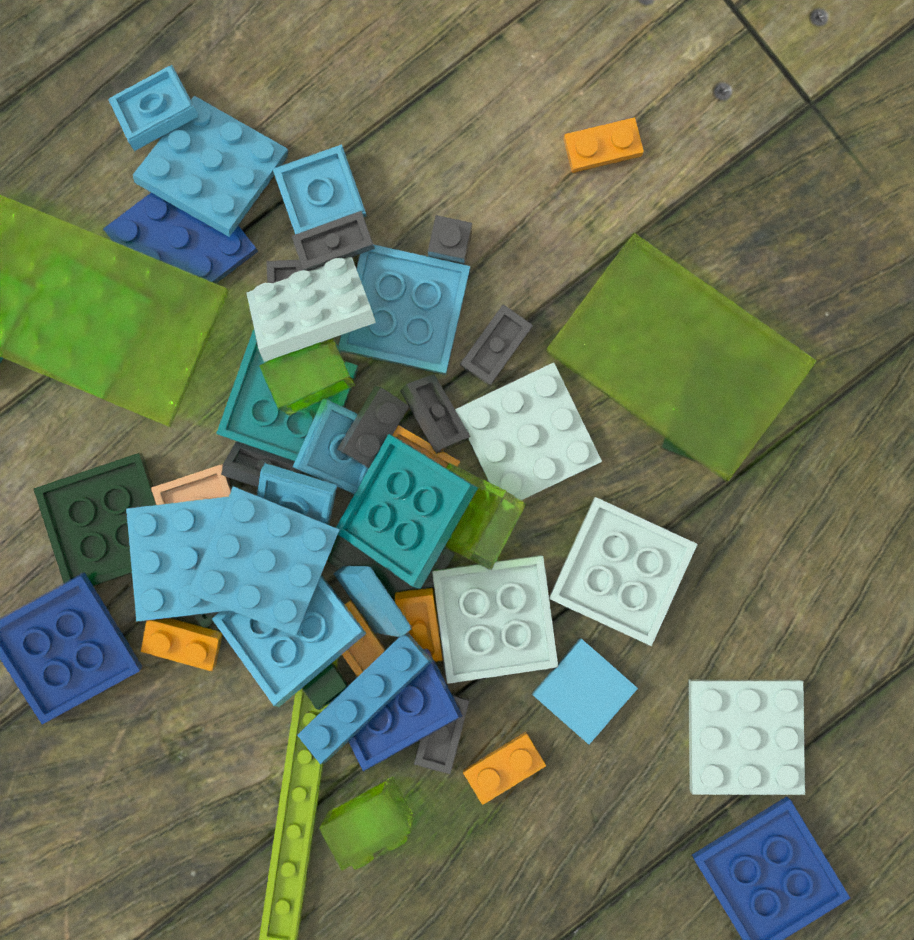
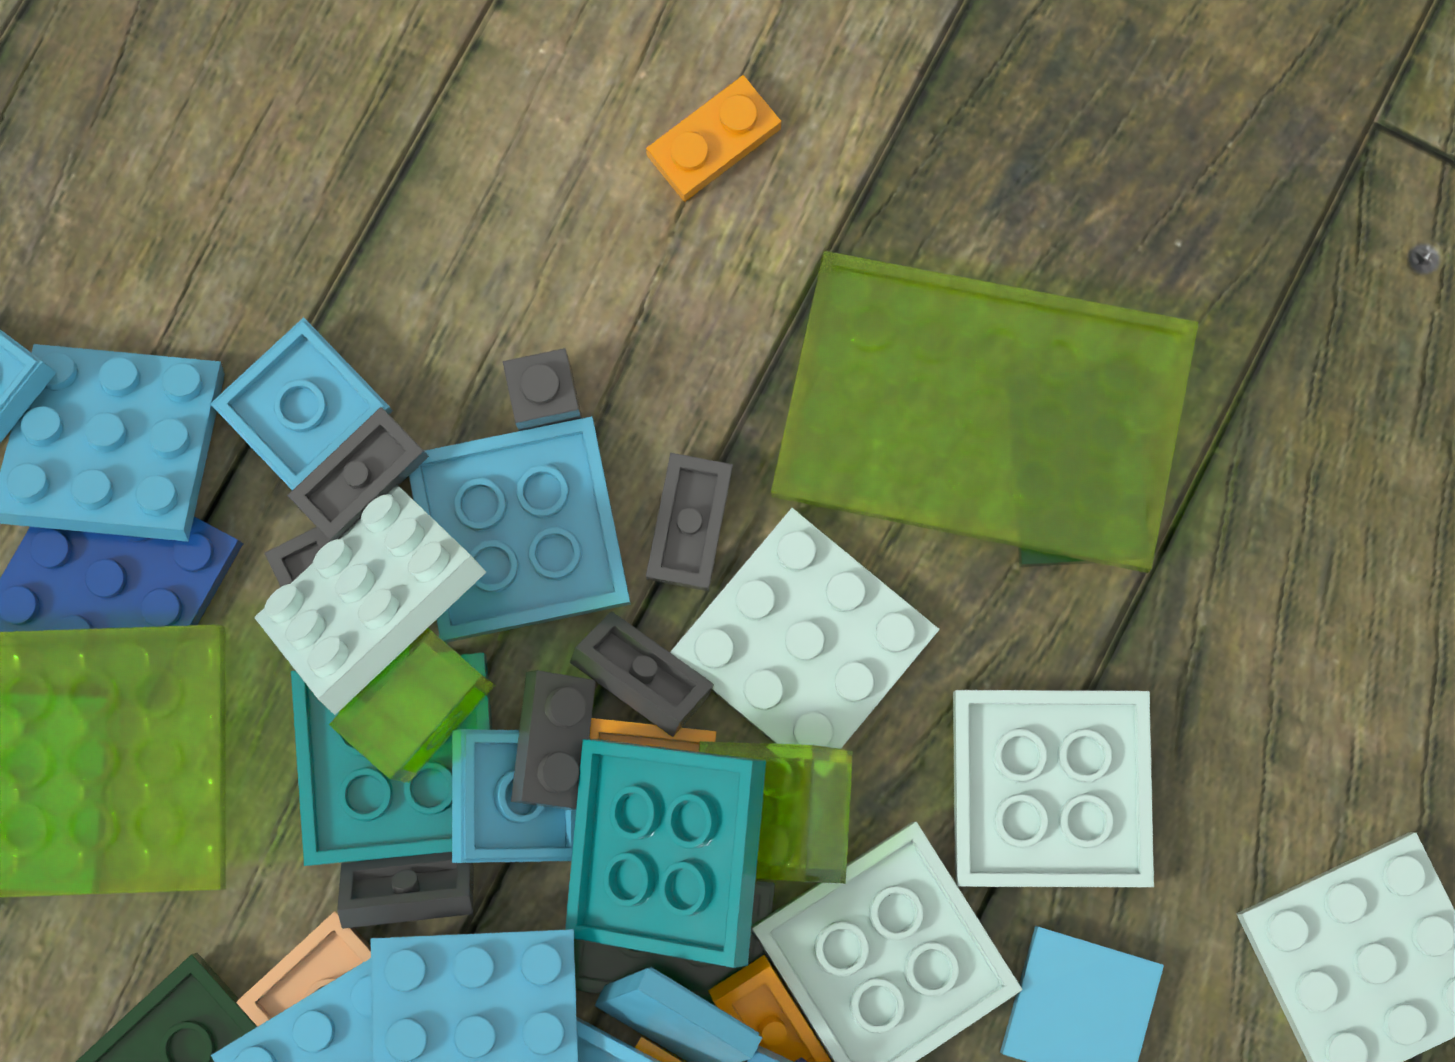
camera: 30 degrees left, 5 degrees down
medium azure tile [257,463,337,525] -> none

